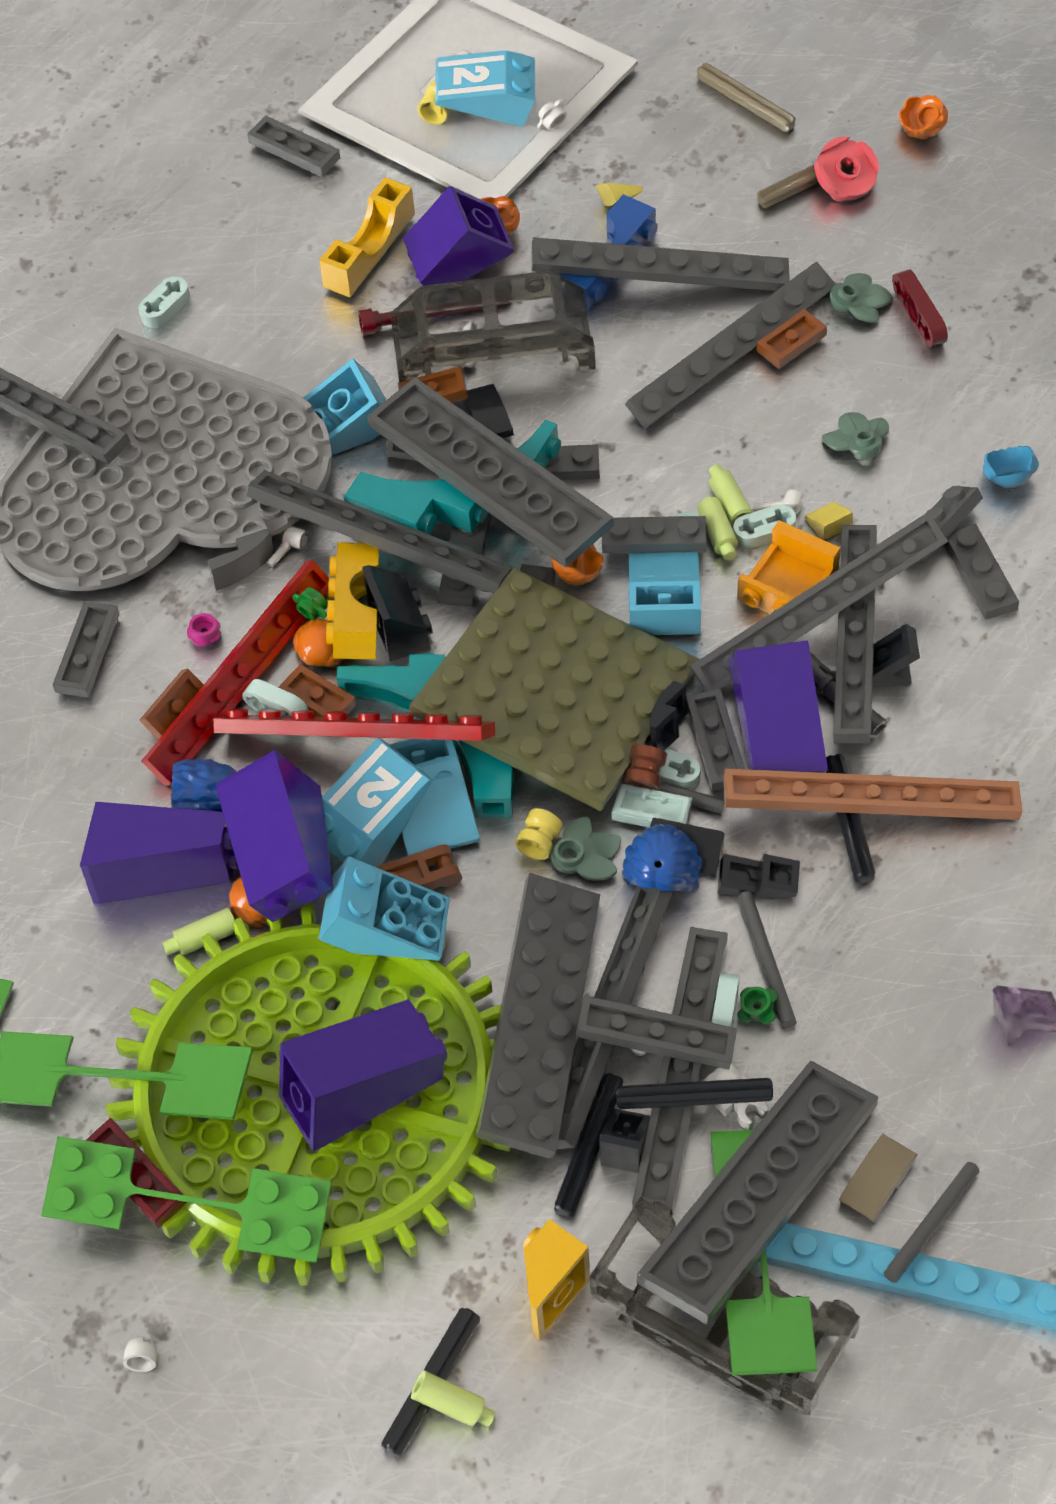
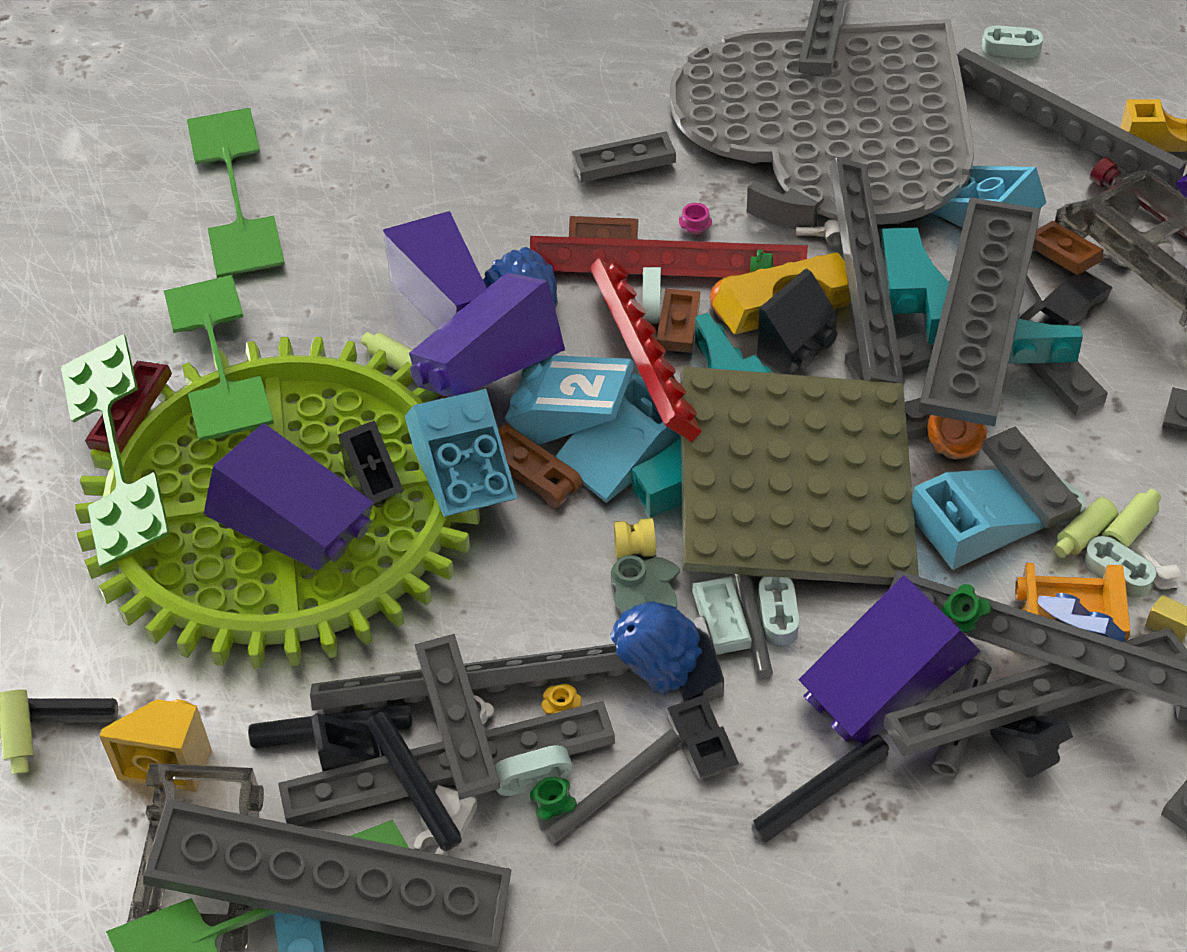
camera: 60 degrees right, 5 degrees down
dark grey plate [476,872,600,1159] -> none
copper wheel [624,744,668,790] -> none
black slope [650,681,688,751] -> none
dark grey plate [687,689,745,791] -> none
nougat plate [723,769,1023,820] -> none
none -> black slope [338,420,404,503]
none -> yellow plate [541,684,582,715]
none -> green plate [942,584,991,633]
none -> dark grey plate [957,48,1187,194]
none -> slope [1037,593,1126,642]

